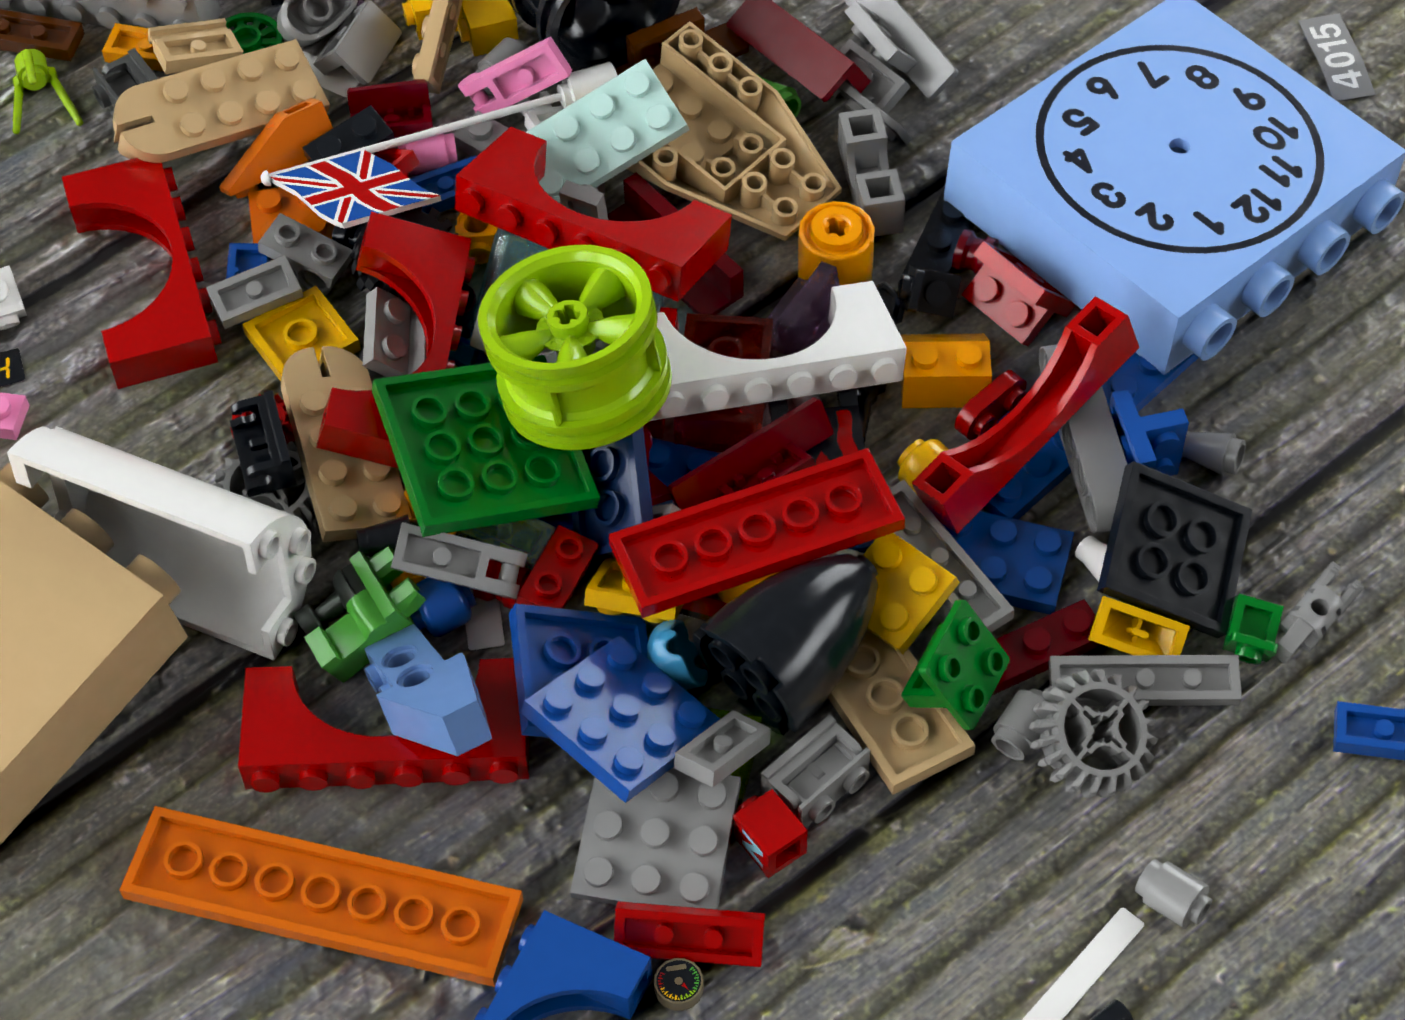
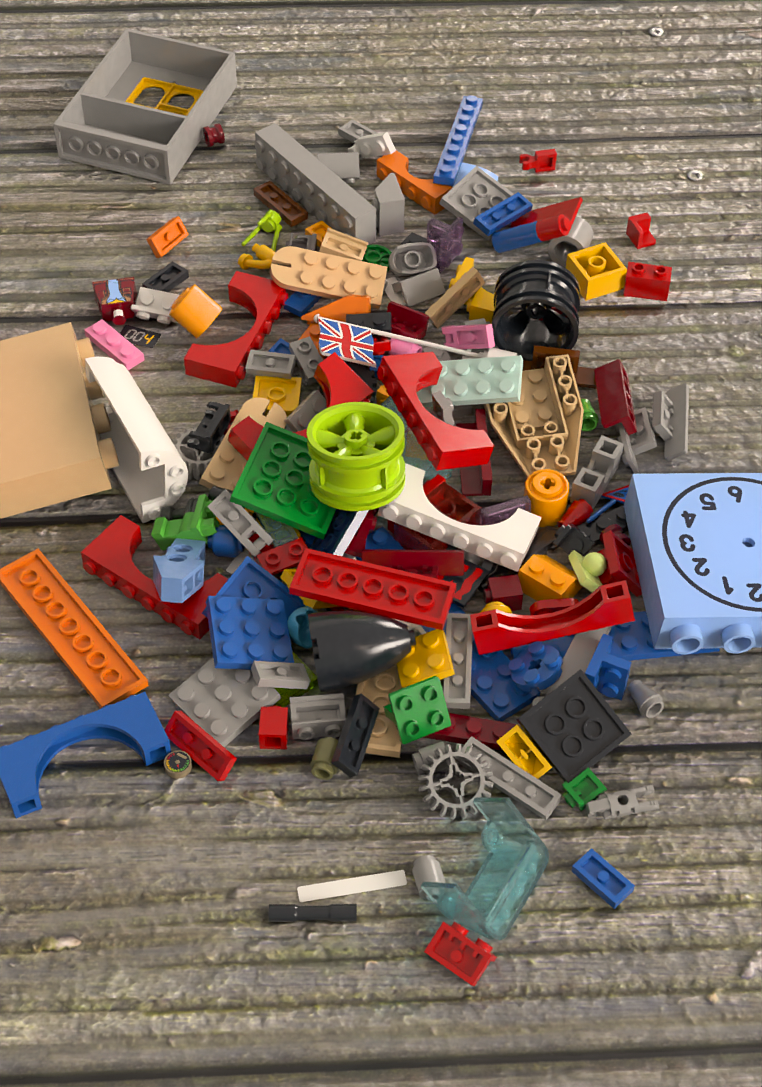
camera: 35 degrees right, 5 degrees down
none -> light orange piece [169,284,222,338]
none -> yellow plant [238,243,276,270]
none -> blue plate [284,291,322,317]
none -> olive brick [310,737,338,780]
none -> black plate [331,693,380,778]
none -> clear light blue windscreen [421,797,549,940]
none -> red bracket [424,921,497,987]
none -> dark red brick [483,574,523,611]
none -> blue plate [508,641,563,692]
none -> red cone [557,499,593,527]
none -> yellowish green tile [568,550,607,593]
none -> blue piece [586,485,629,523]

